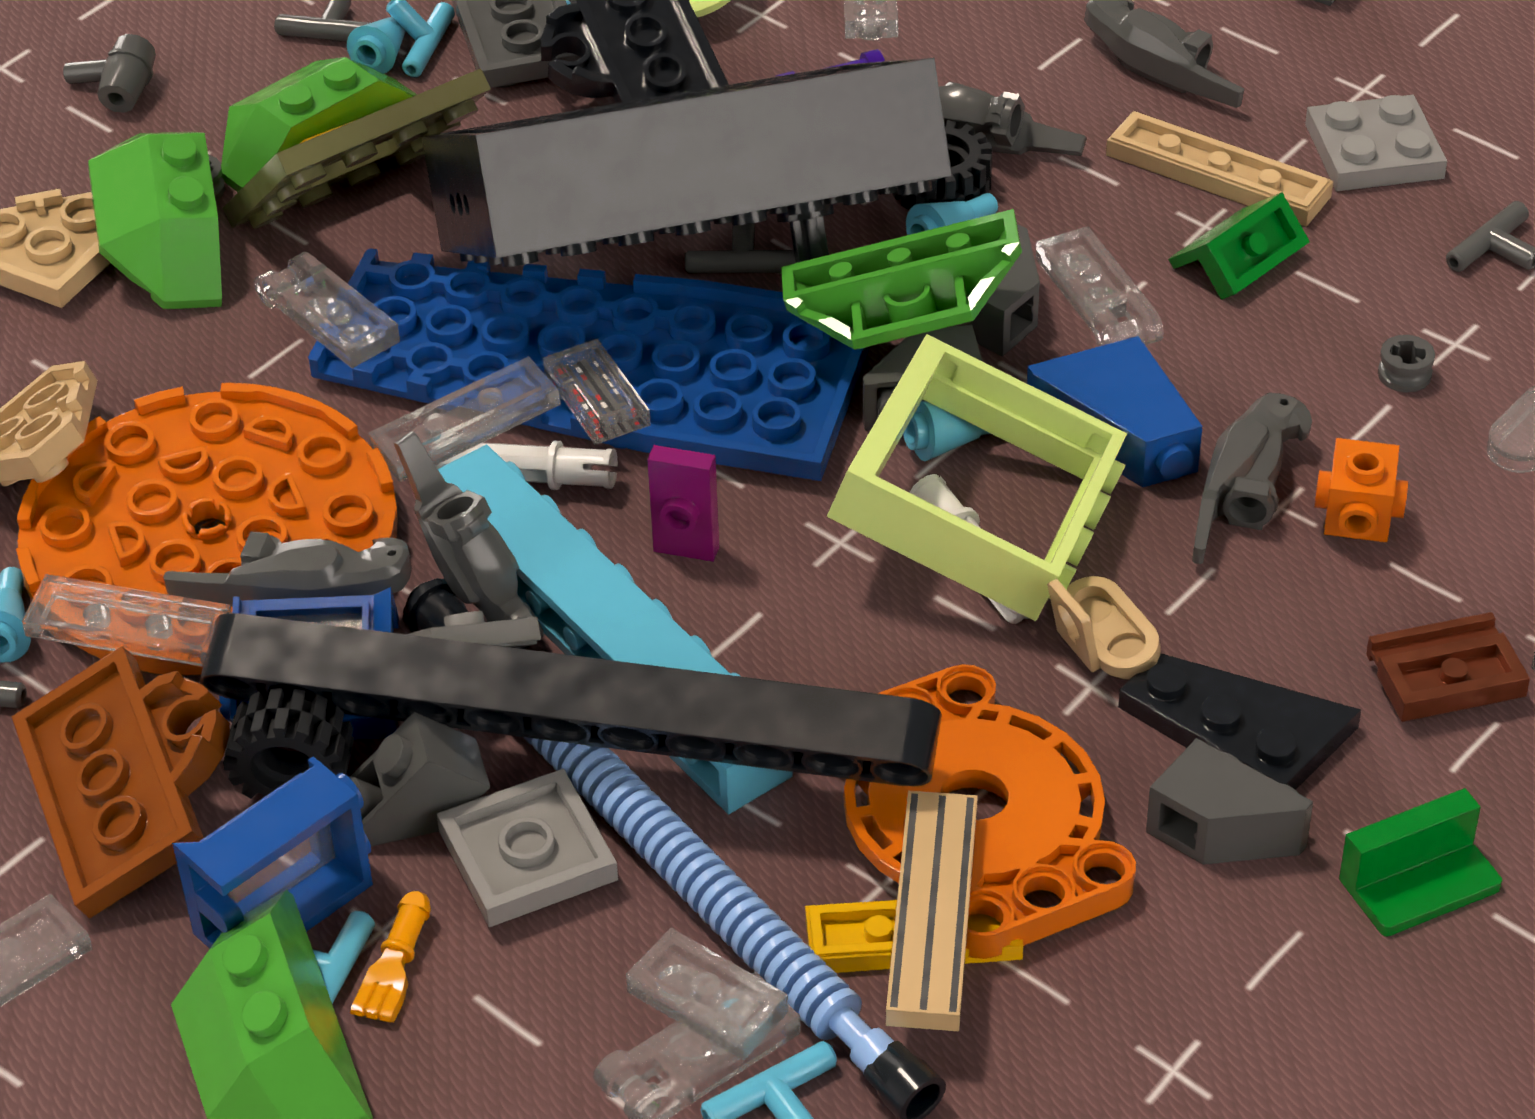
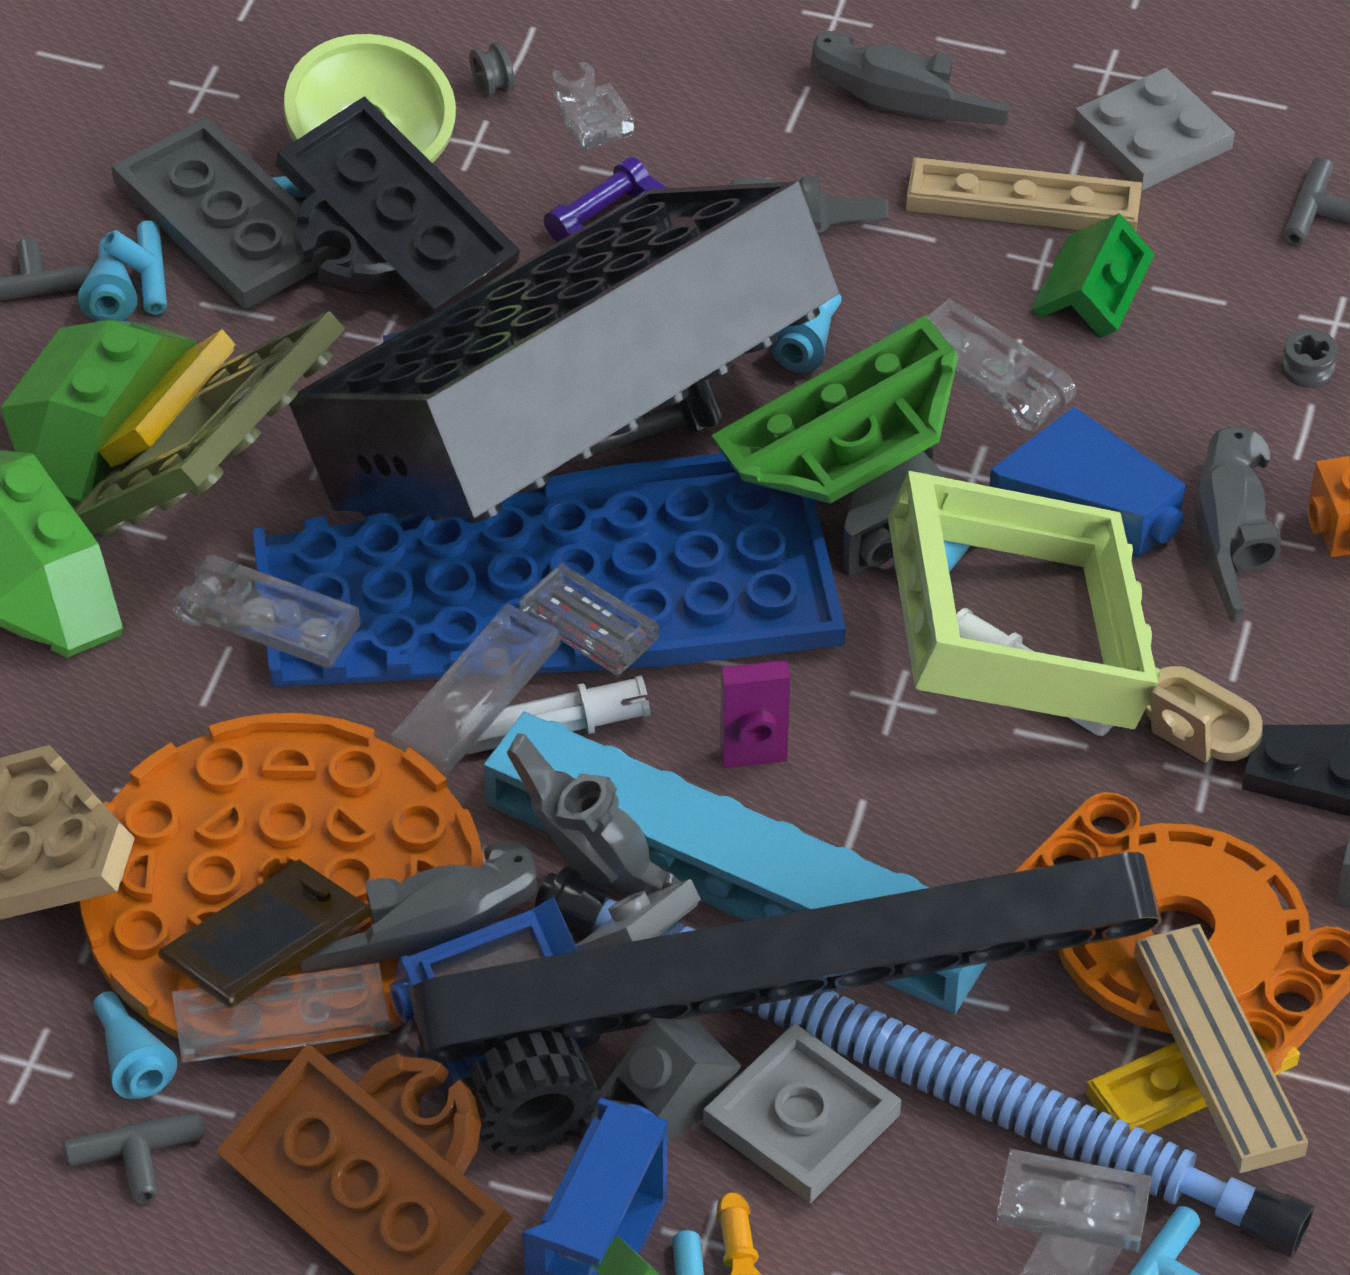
camera: 25 degrees left, 5 degrees up
none -> dark brown container [158,859,371,1008]

